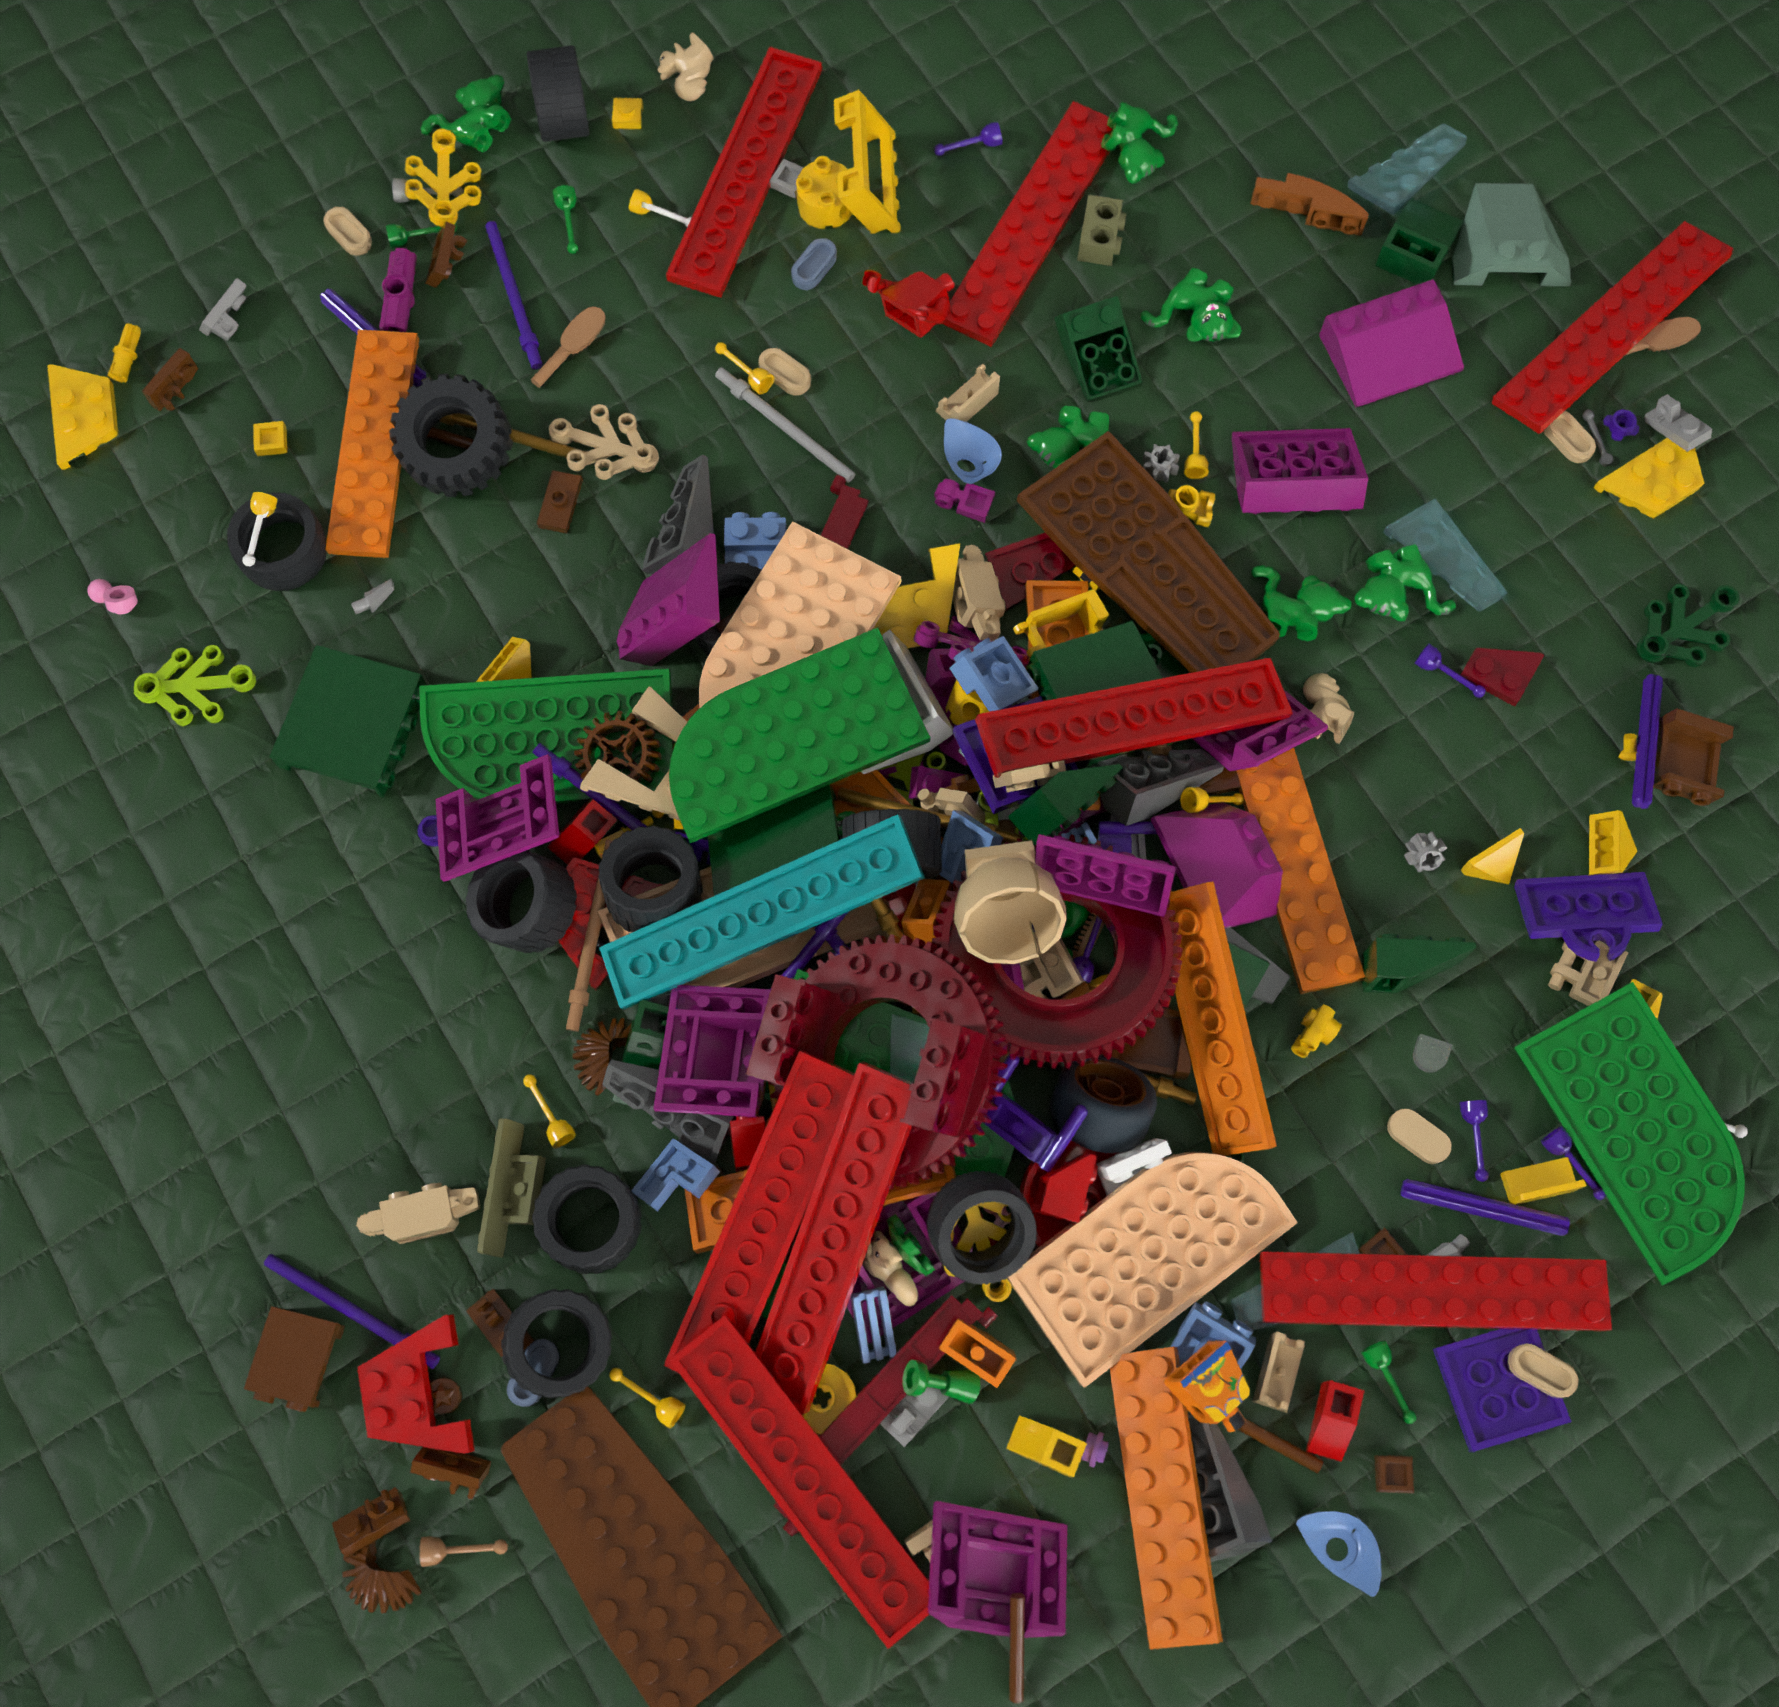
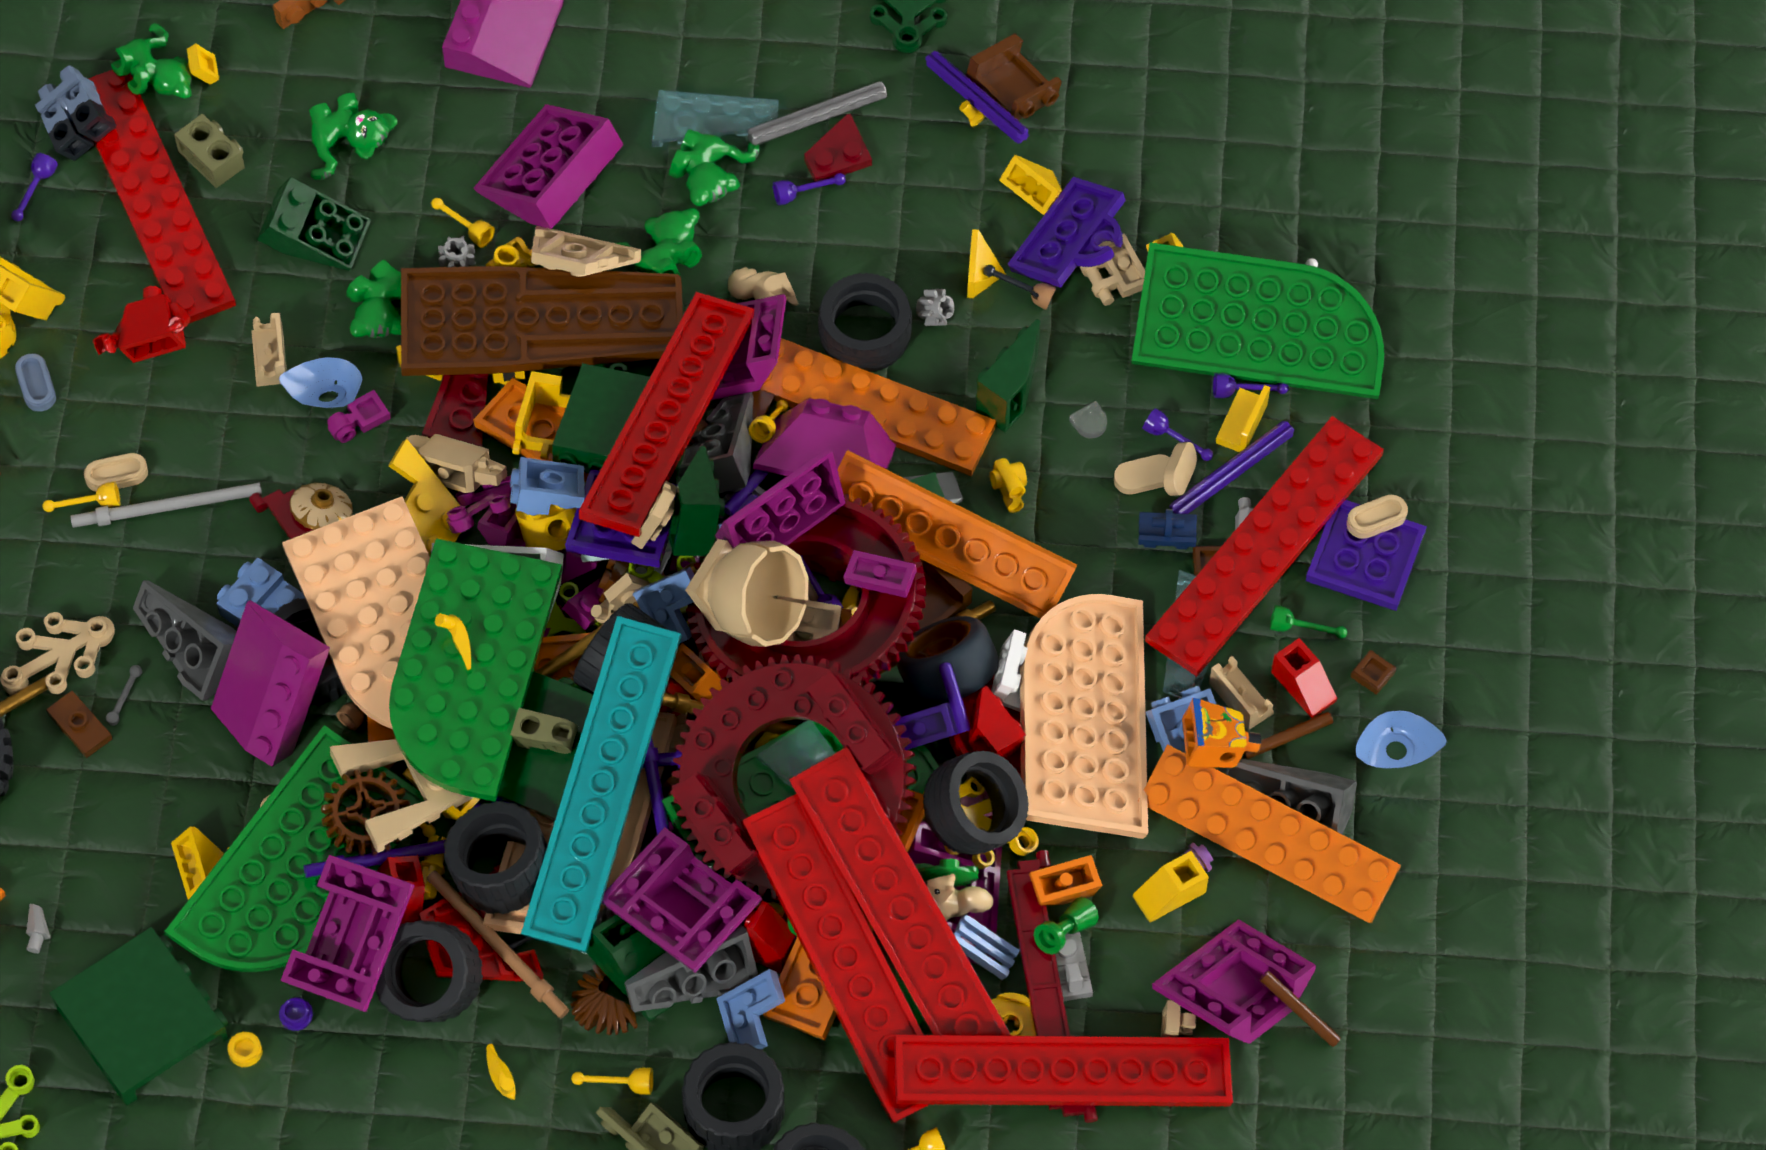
camera: 55 degrees left, 10 degrees down
none -> hips [35,66,117,161]
none -> dark grey hinge [106,665,142,726]
none -> yellow plate [187,44,219,85]
none -> yellow tile [227,1032,262,1067]
none -> tan dish [290,483,353,530]
none -> yellow bar [435,613,471,670]
none -> yellow bar [486,1043,516,1100]
none -> olive leg [510,708,578,754]
none -> tan wing [532,226,641,277]
none -> flat silver axle [747,82,887,145]
none -> black tyre [818,273,912,372]
none -> magenta plate [843,550,917,598]
none -> hinge [983,265,1056,310]
none -> dark blue hips [1138,509,1197,549]
none -> tan tile [1163,442,1197,496]

